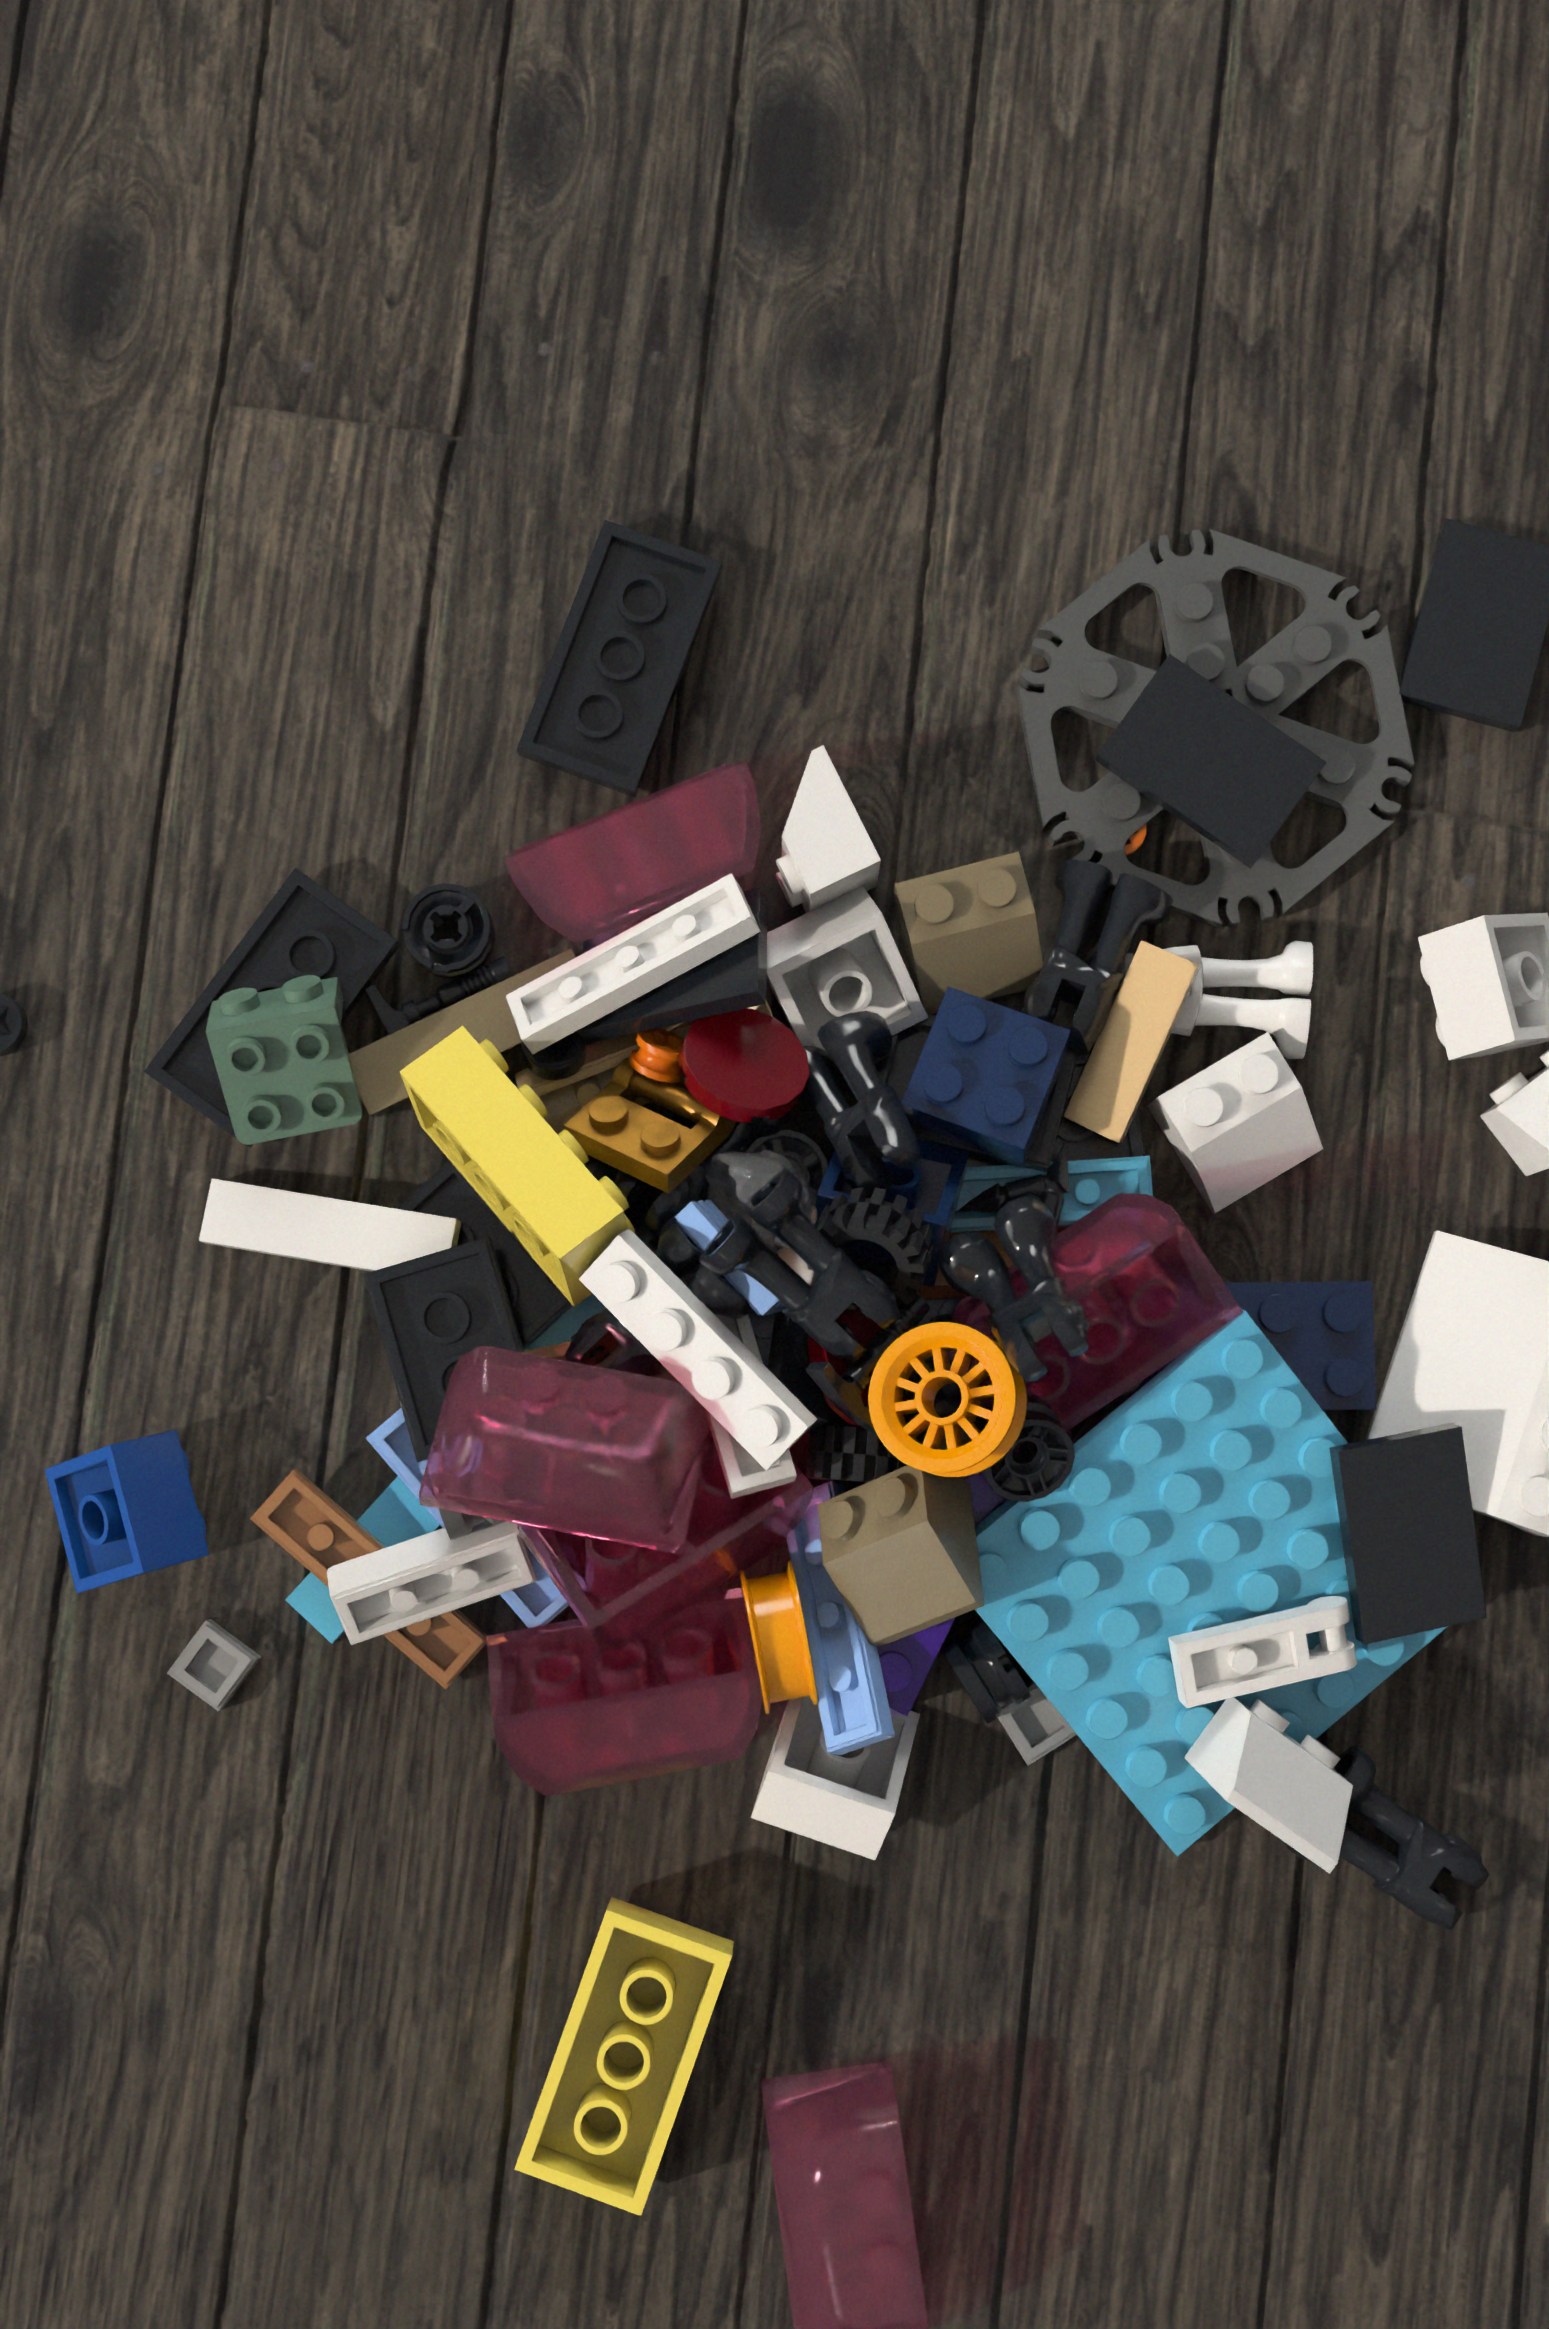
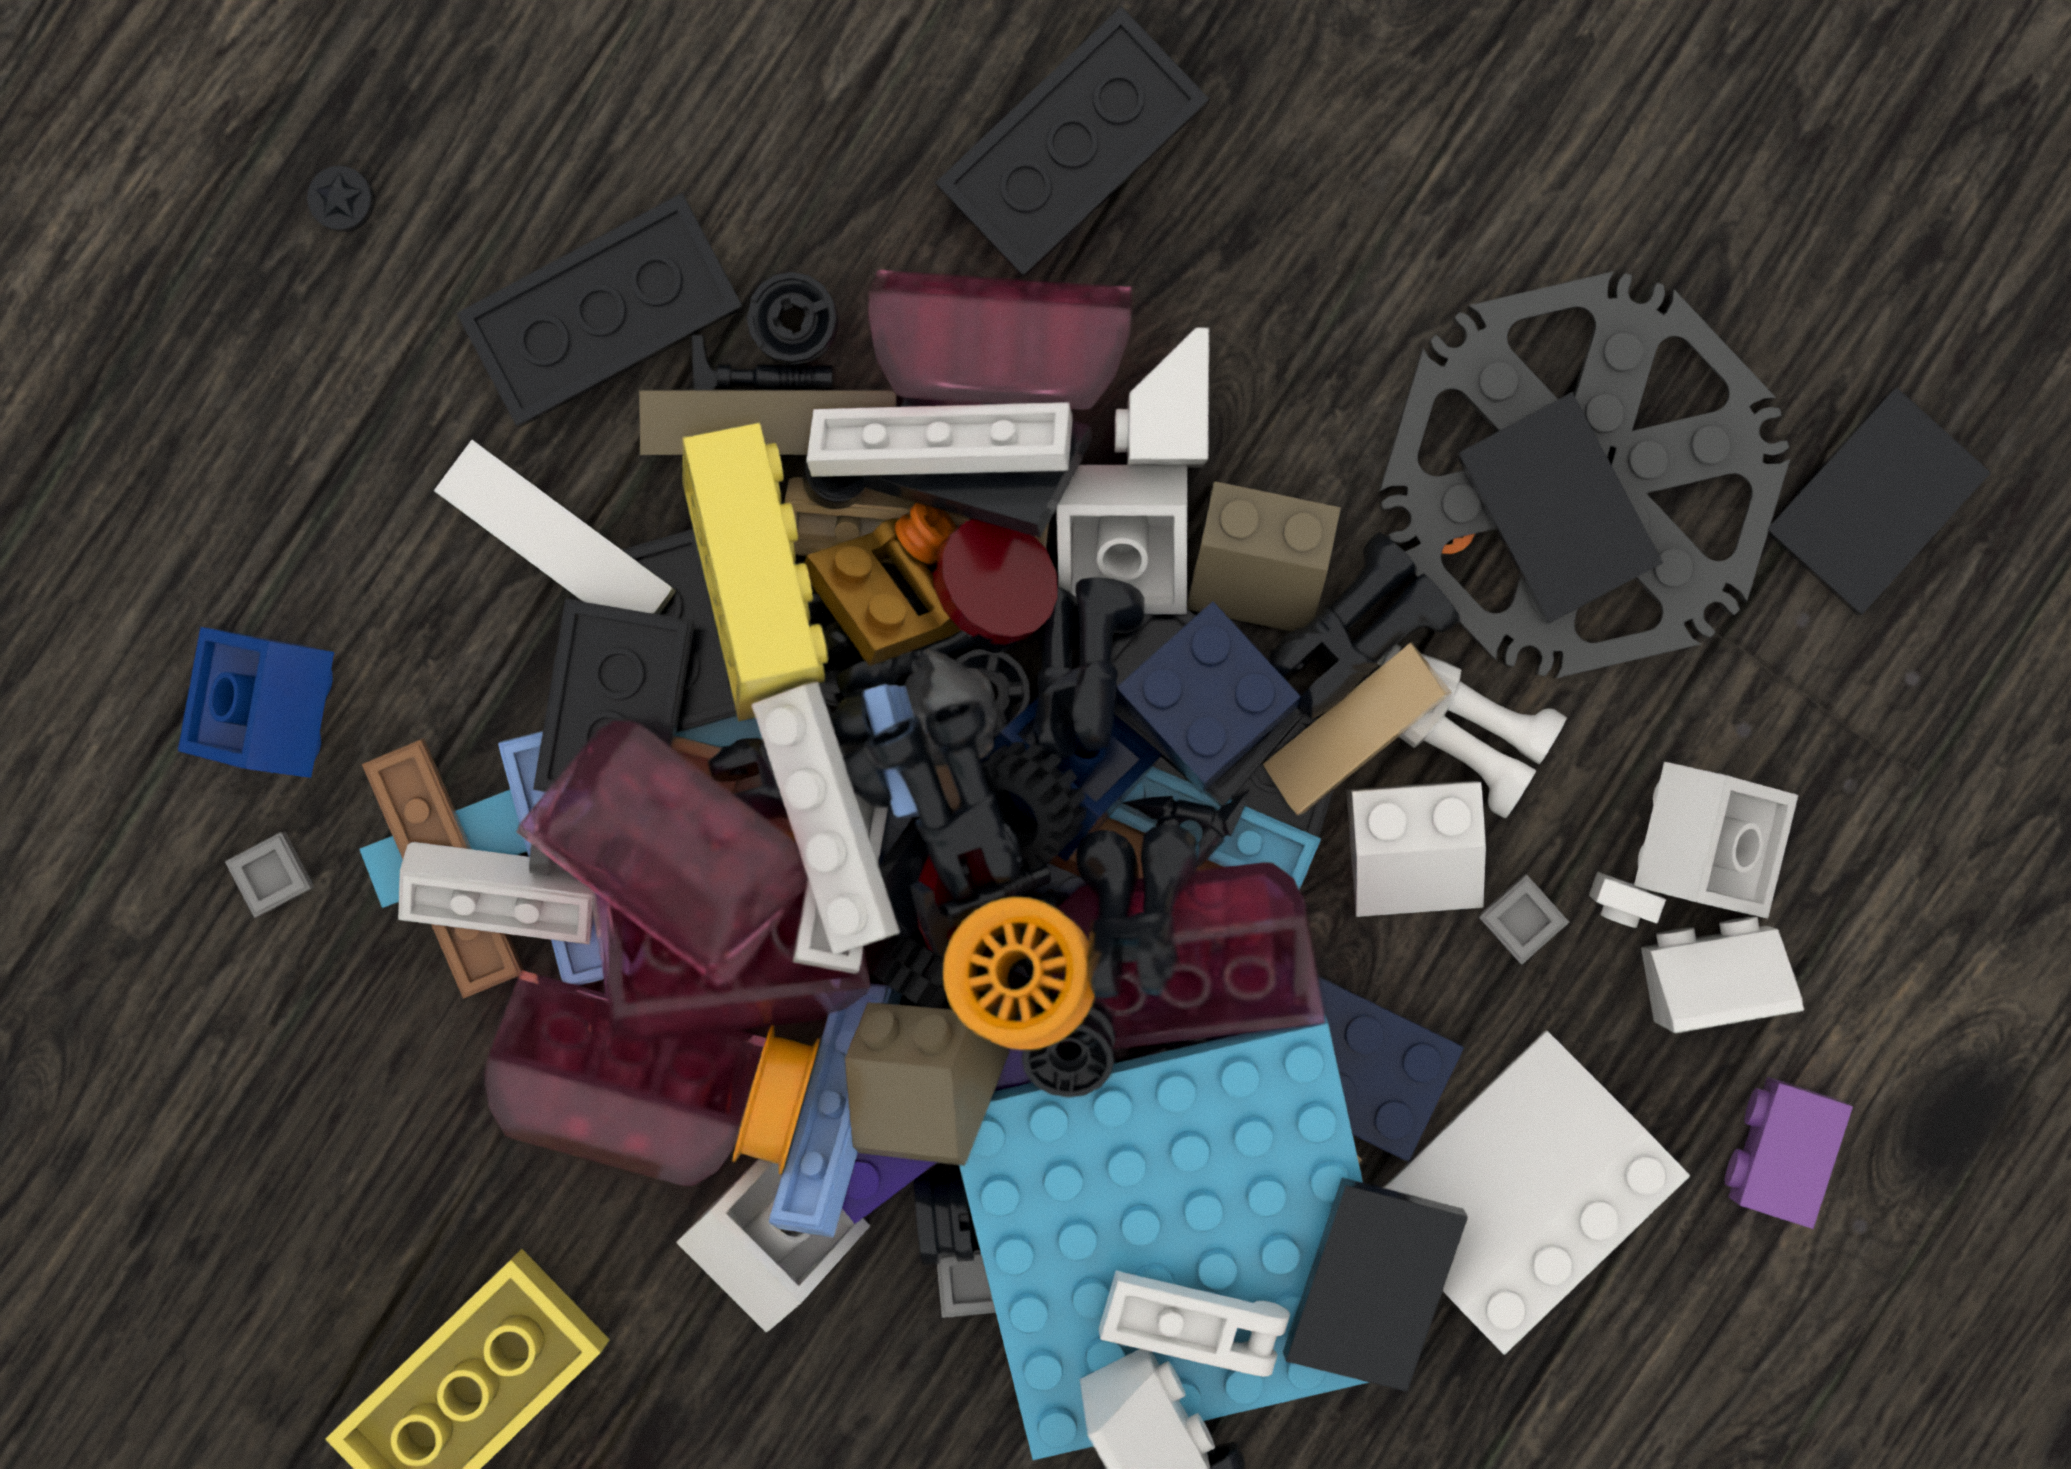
camera: 25 degrees right, 5 degrees up
sand green bracket [206,975,363,1145] -> none
none -> light grey tile [1477,874,1569,964]
none -> white plate [1589,872,1666,928]

